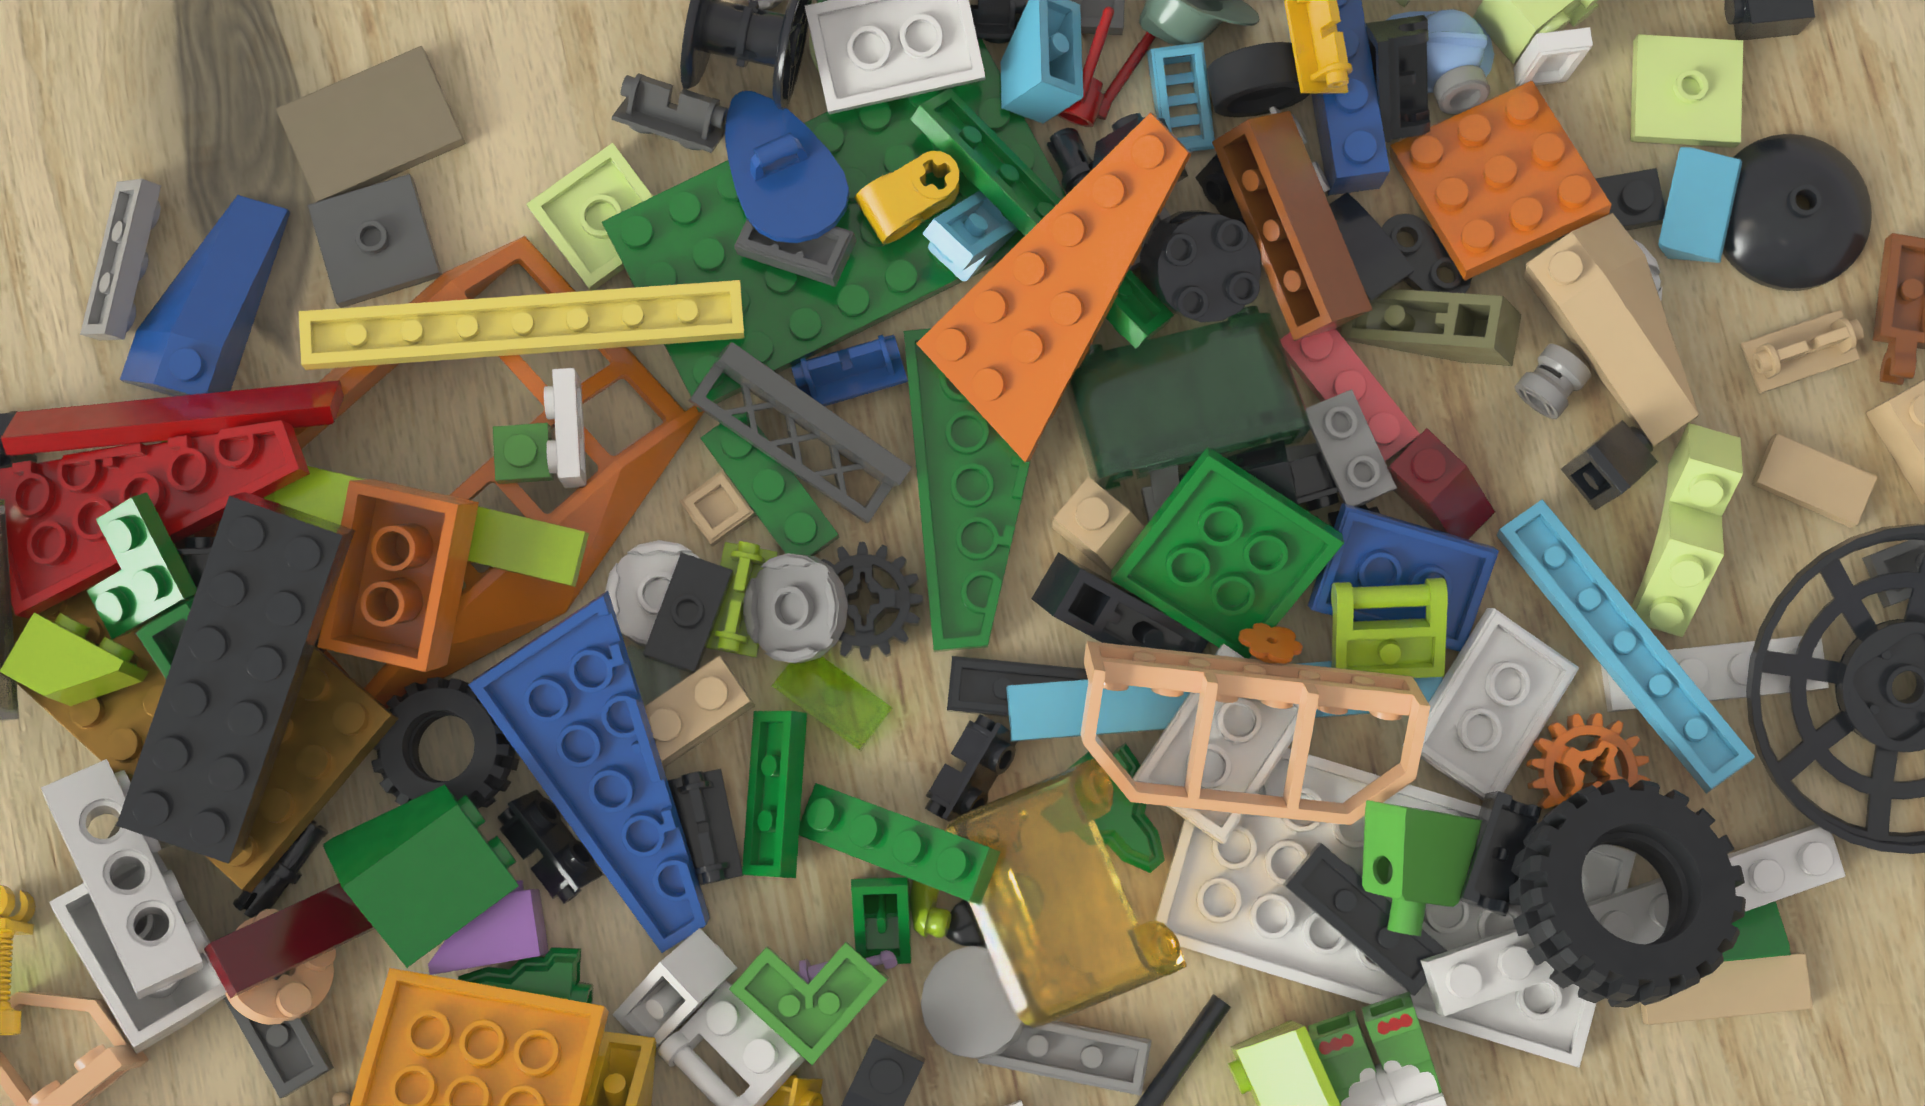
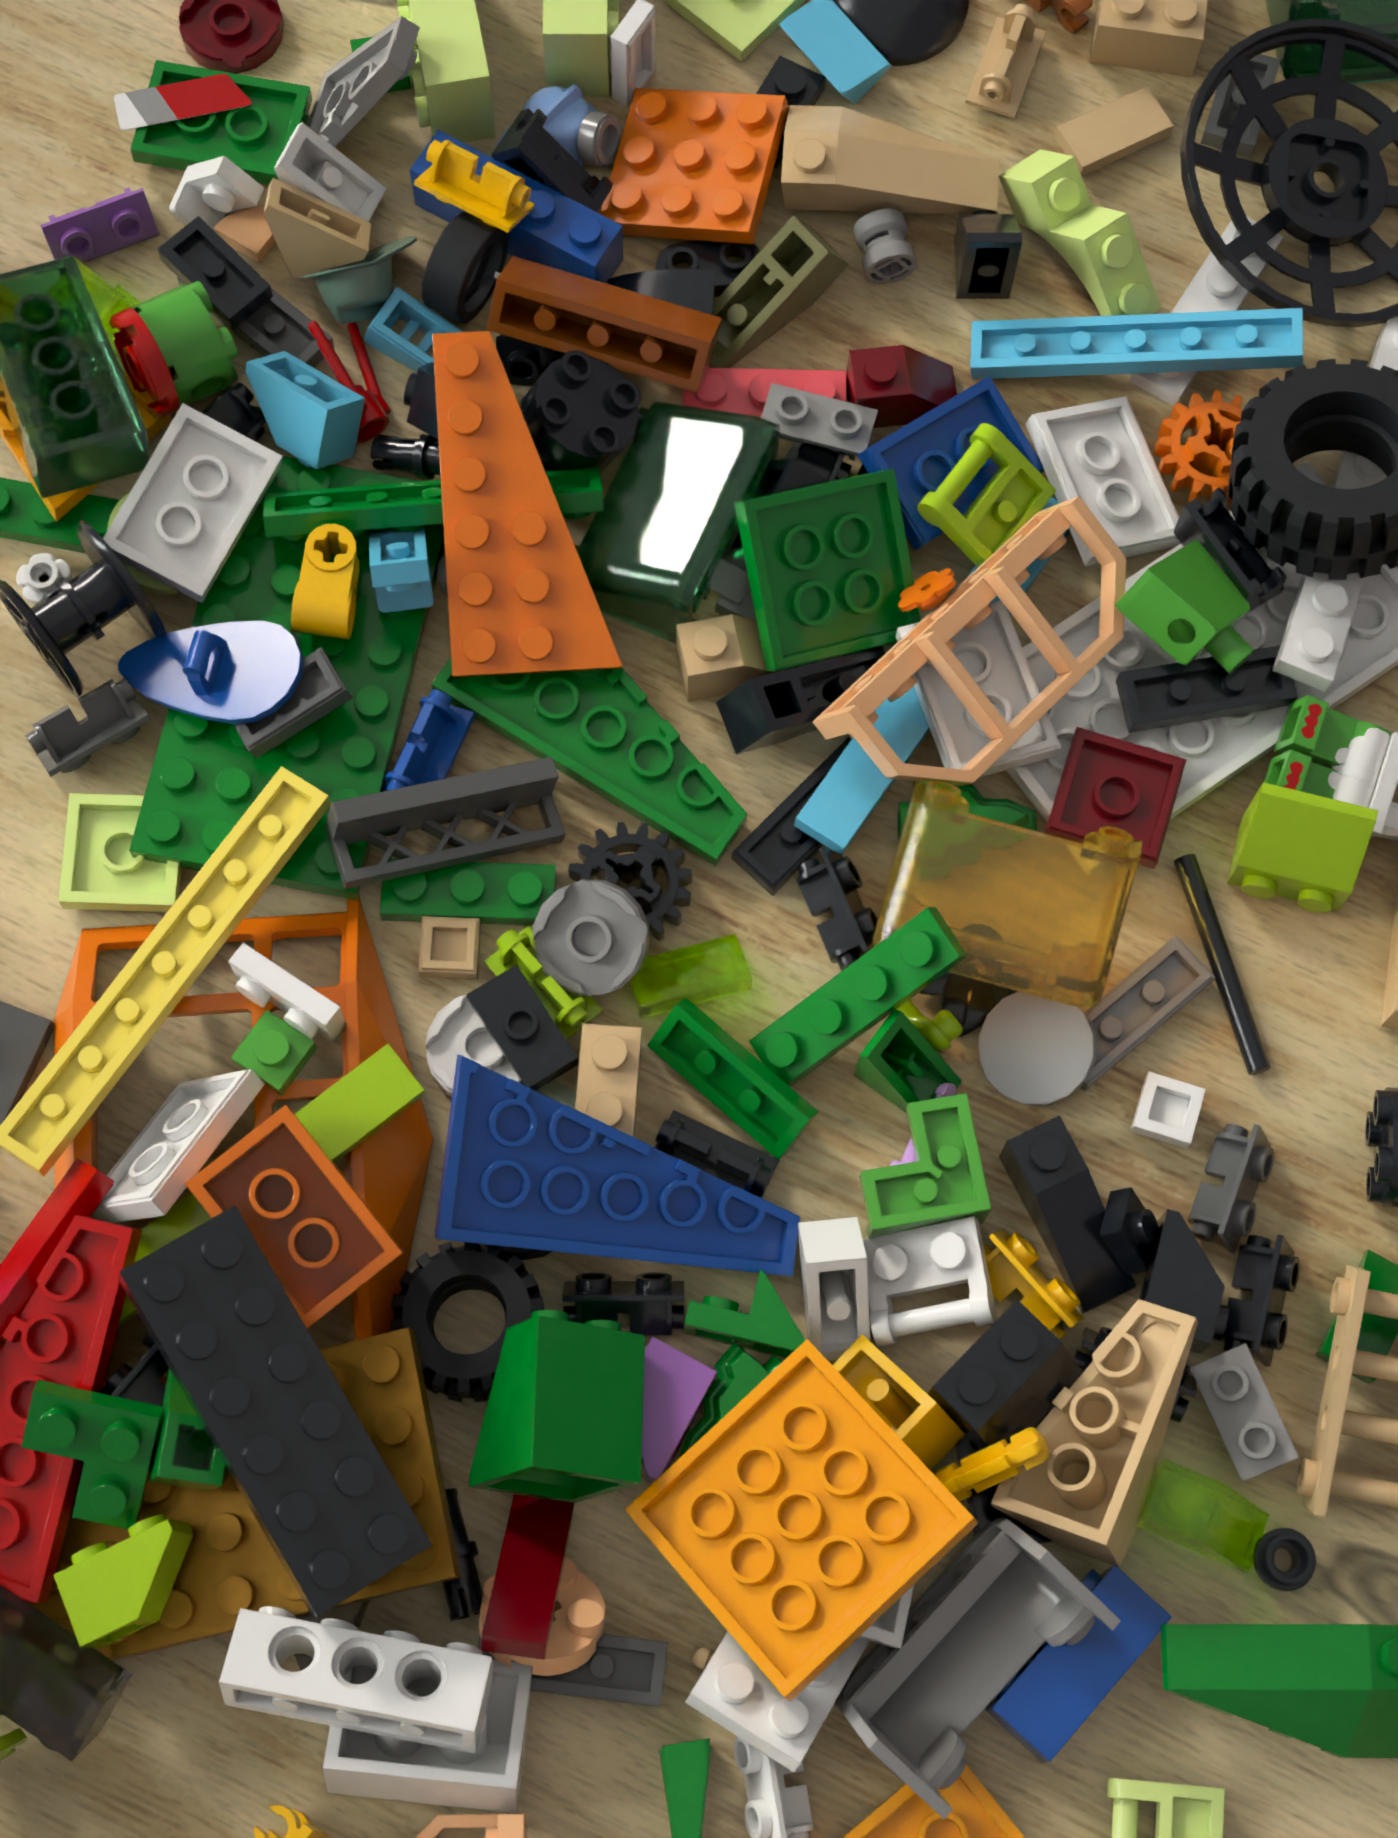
camera: 55 degrees left, 10 degrees down
none -> white tile [91,1069,265,1223]
none -> green slope [684,1269,805,1359]
none -> dark red tile [1044,727,1187,869]

